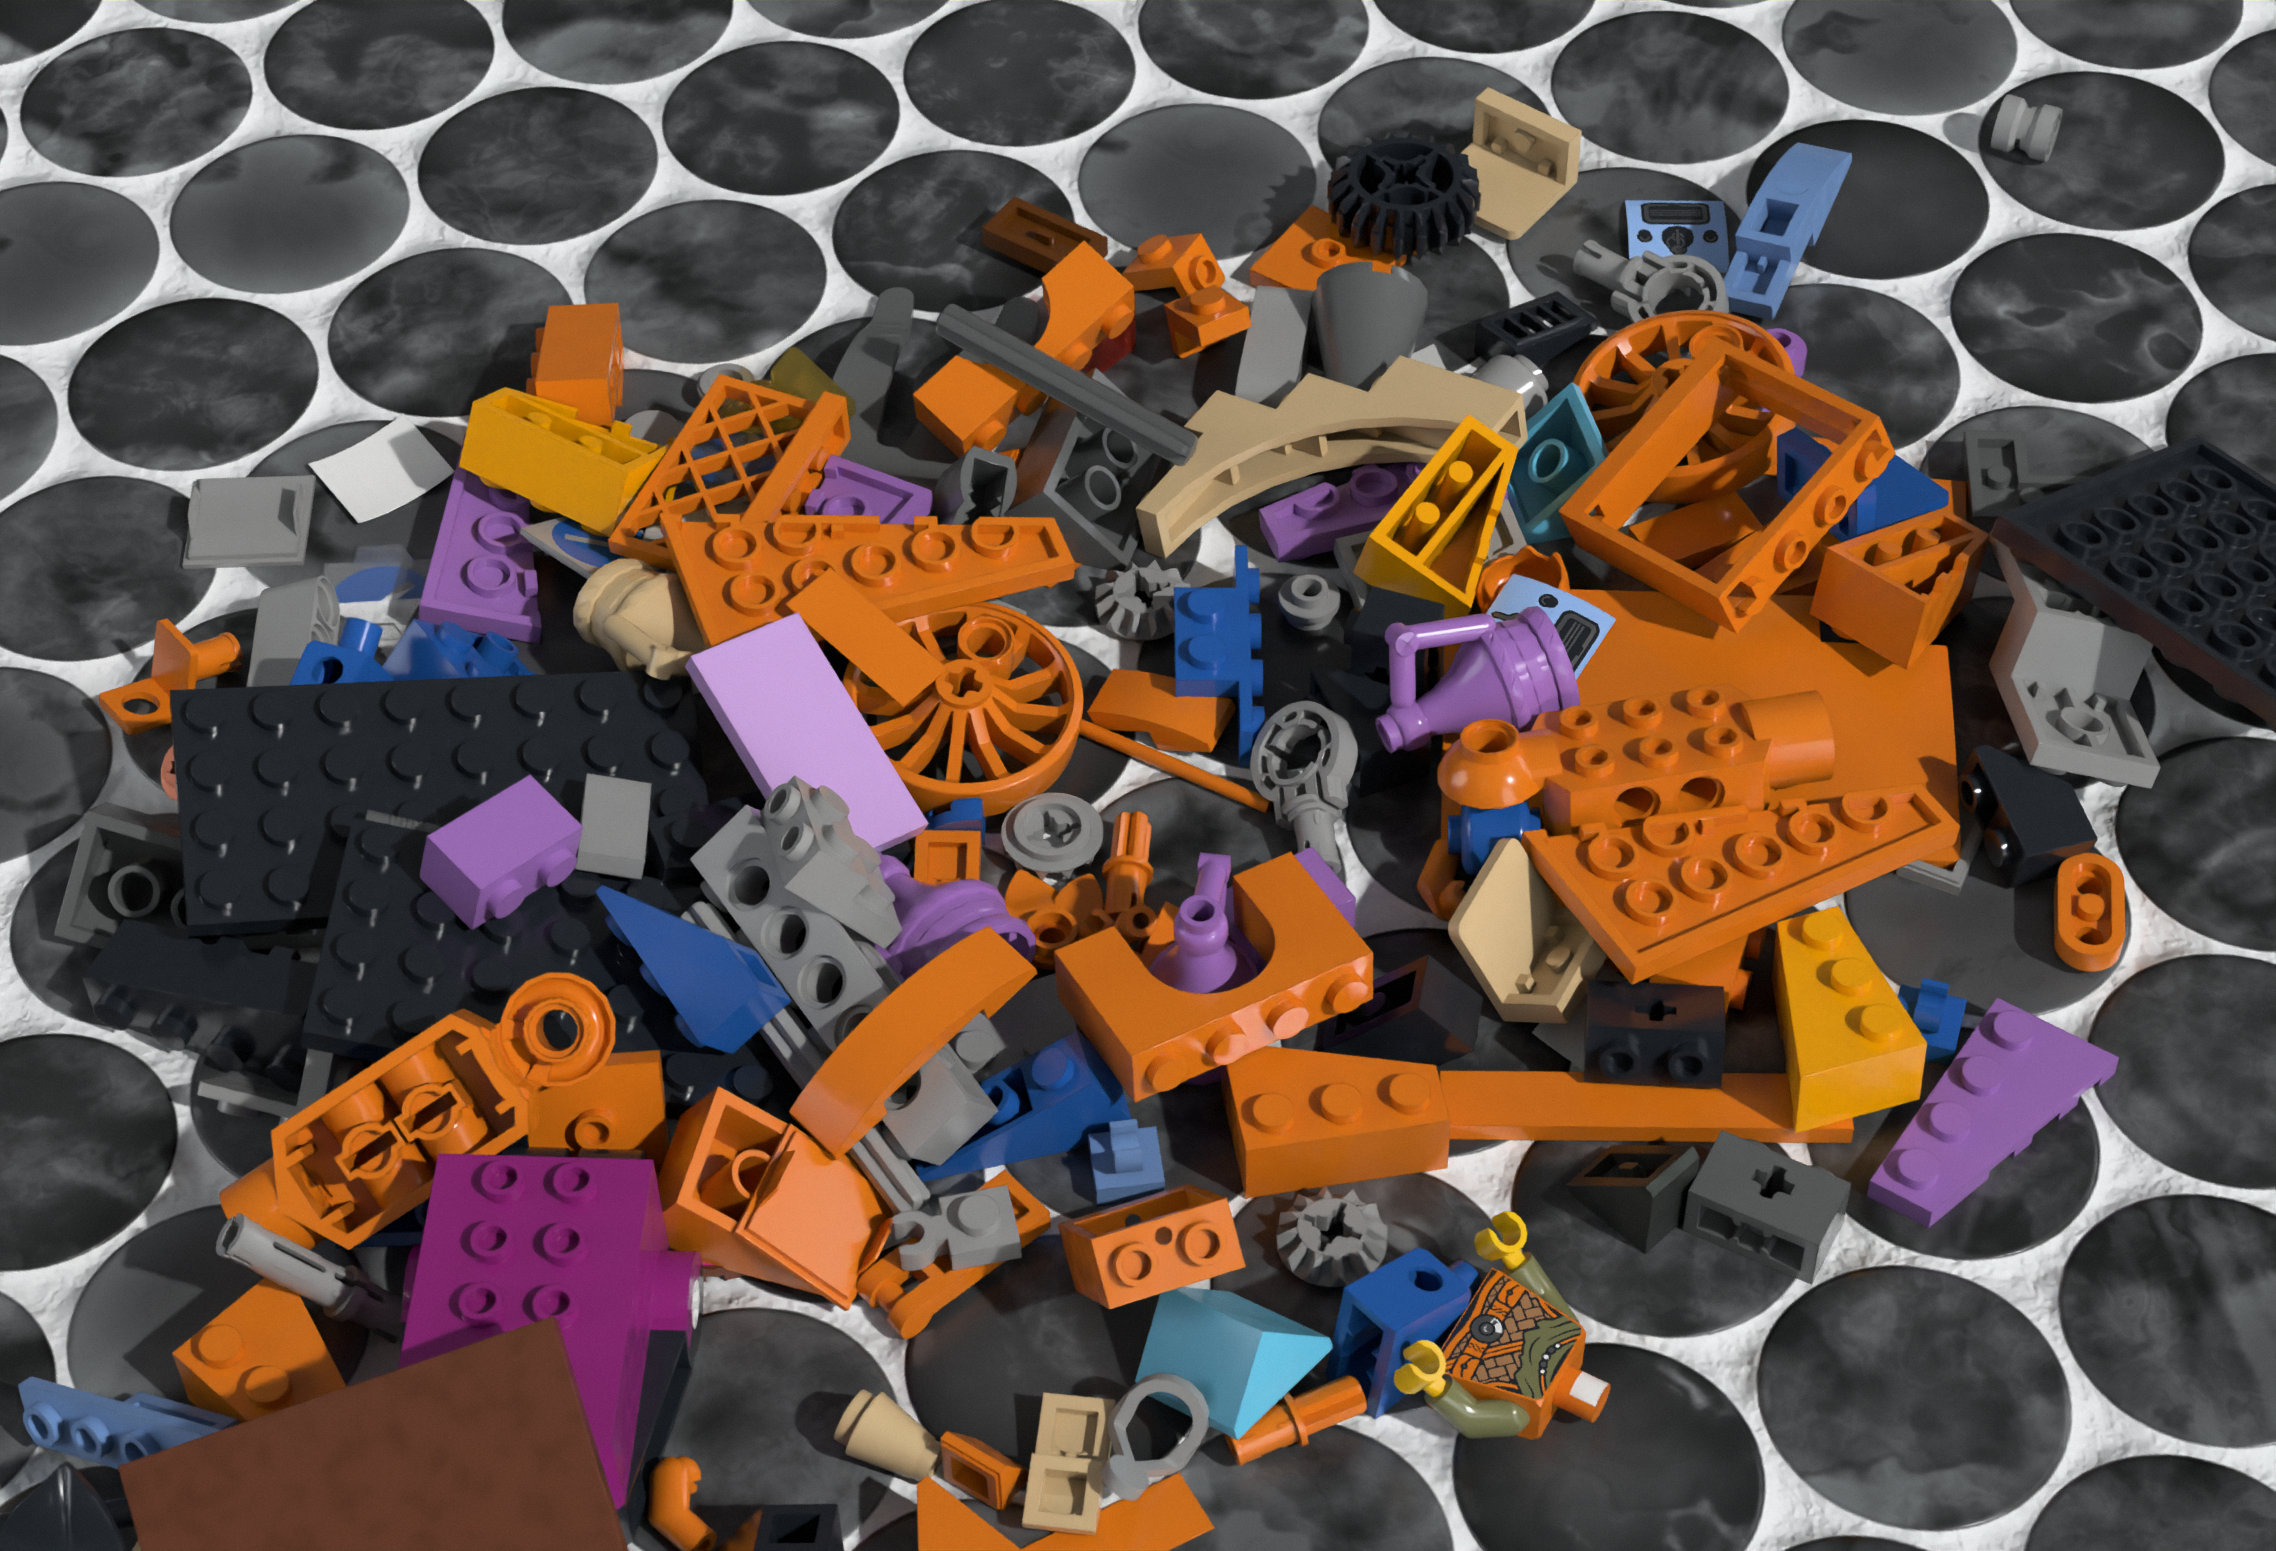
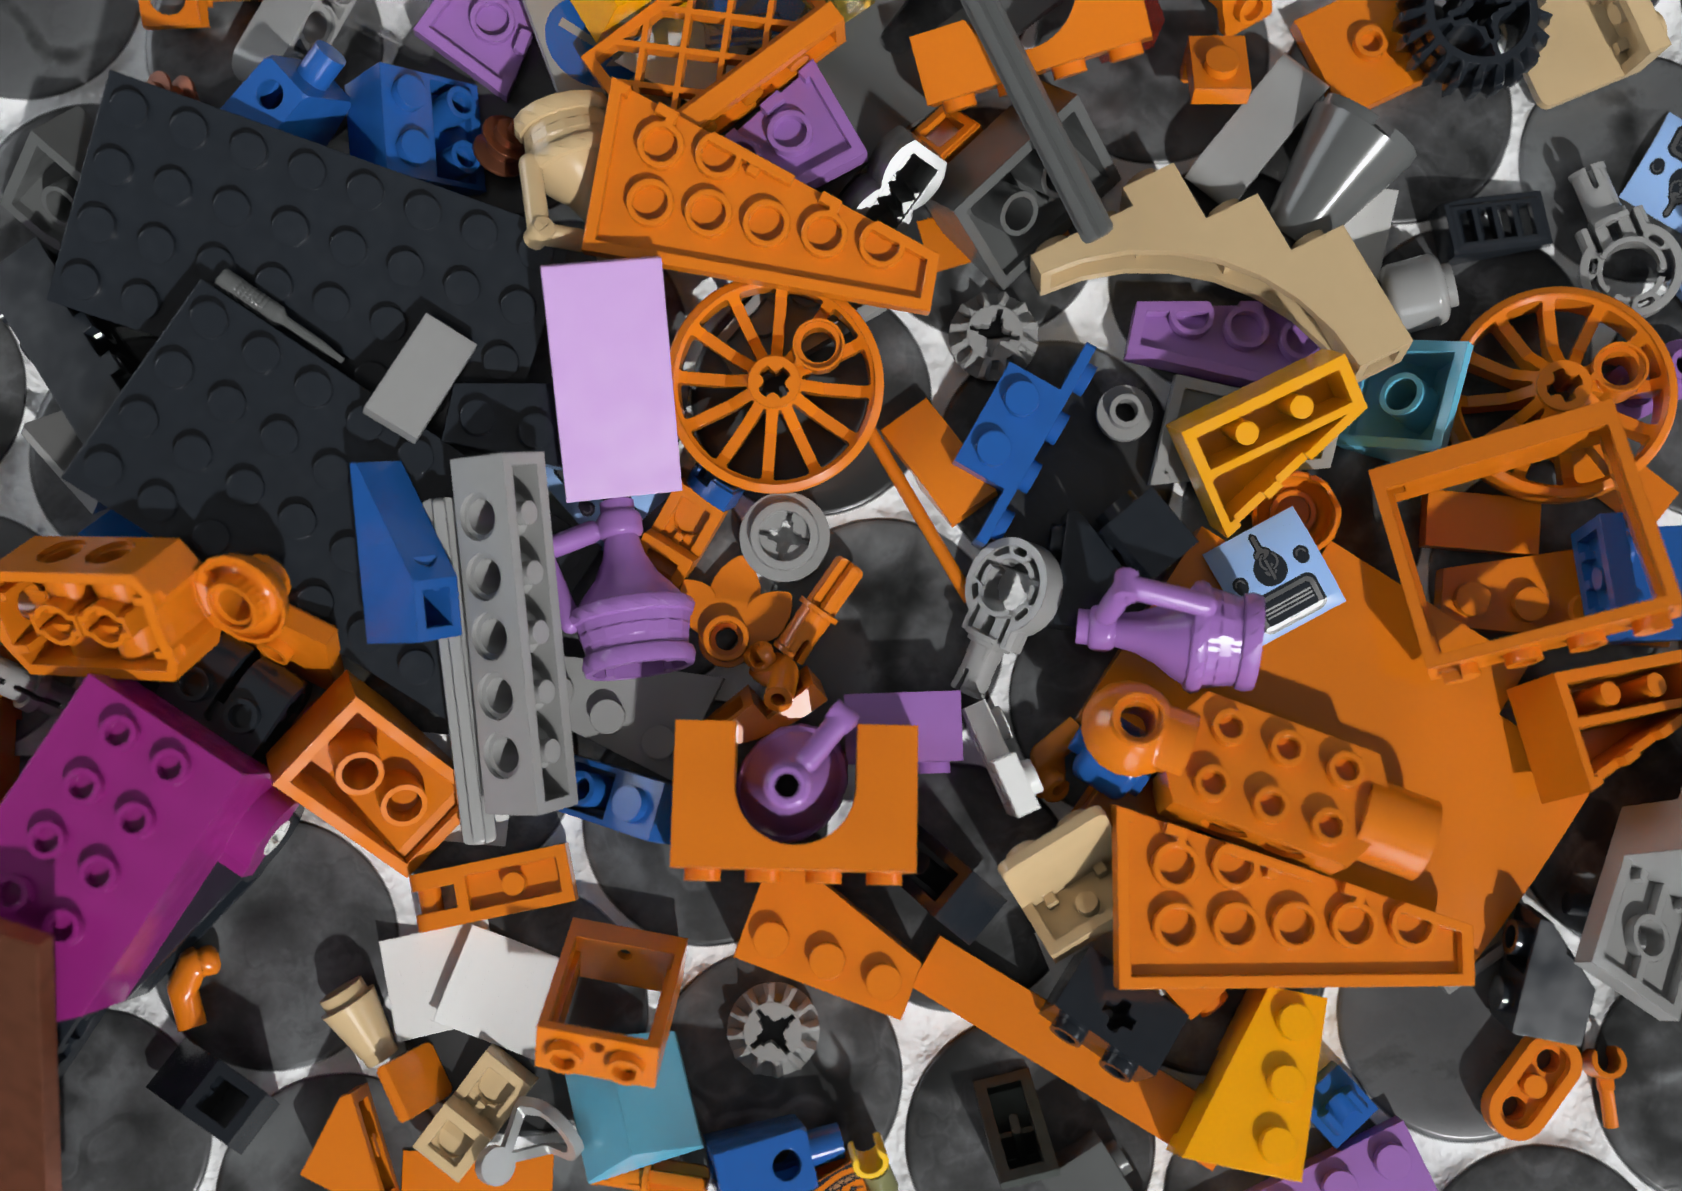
camera: 30 degrees right, 35 degrees up
medium lavender brick [419,775,583,930] -> none
orange piece [733,1123,894,1312] -> none
light grey plate [760,775,903,949] -> none
orange sticker [785,567,948,707] -> none
orange slope [789,926,1037,1161] -> none
light grey plate [892,1185,1022,1271] -> none
medium blue tile [1088,1119,1165,1206] -> none
none -> white sticker [379,919,490,1043]
none -> white sticker [432,925,559,1060]
none -> copper wheel [473,115,525,178]
none -> white plate [961,699,1043,818]
none -> orange hand [1581,1046,1627,1129]

